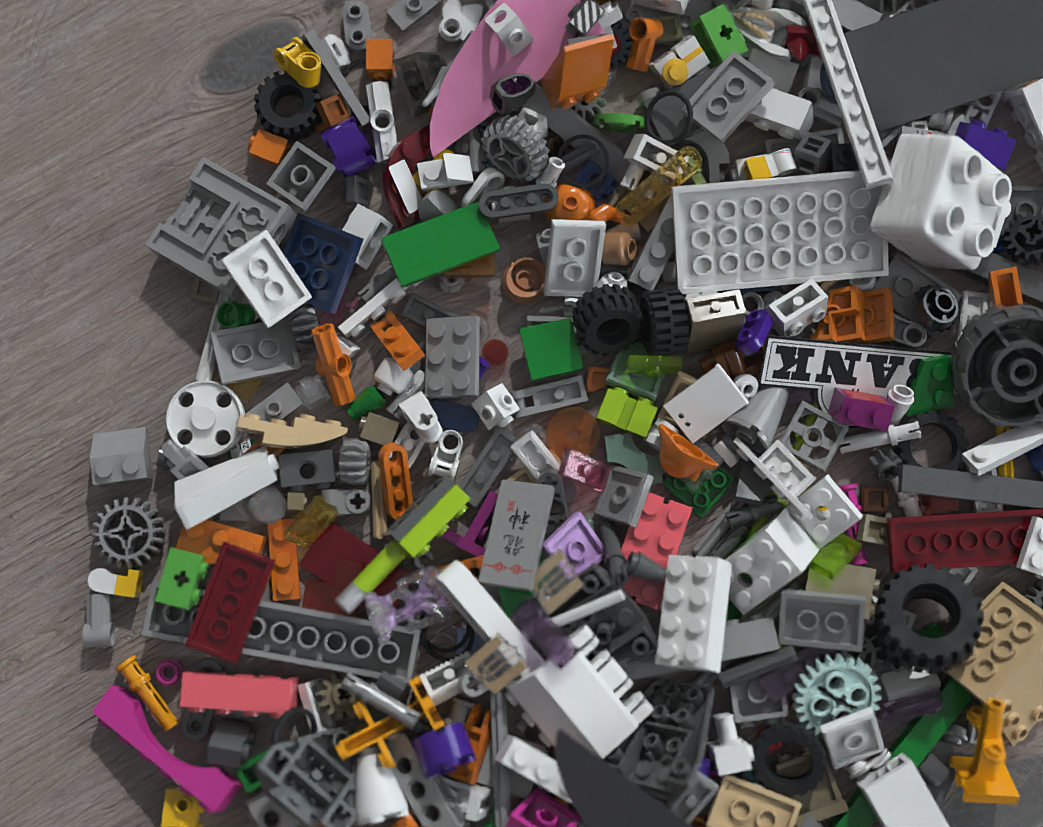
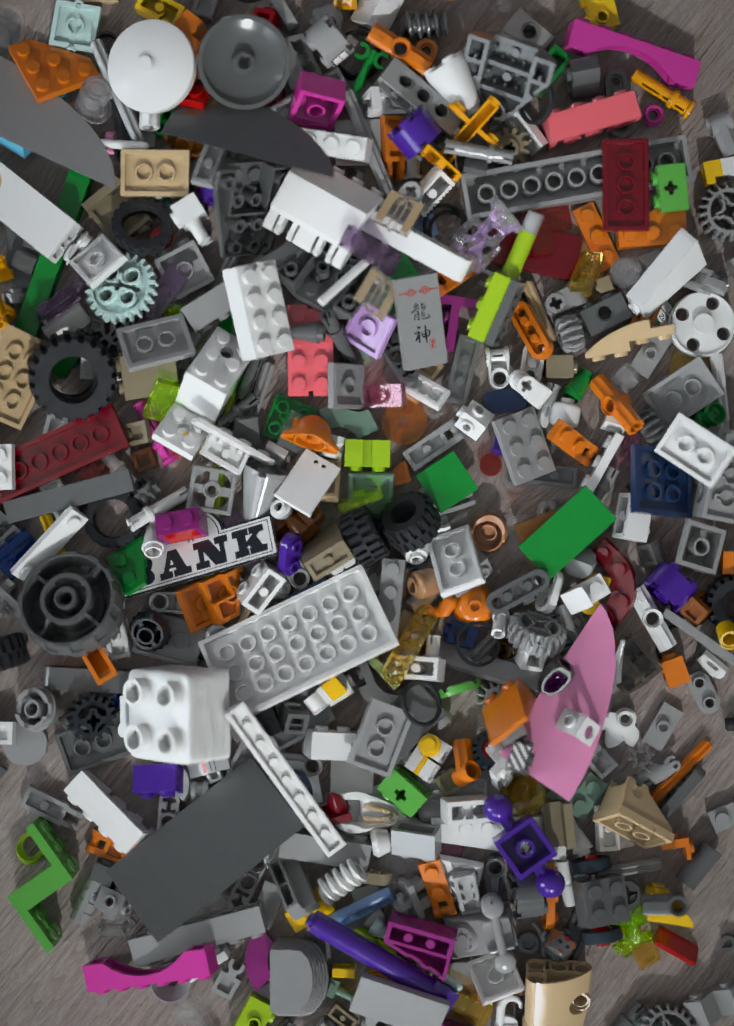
camera: 165 degrees right, 5 degrees up
white sticker [389,160,422,213] -> none
dark grey axle [718,646,797,688] -> none

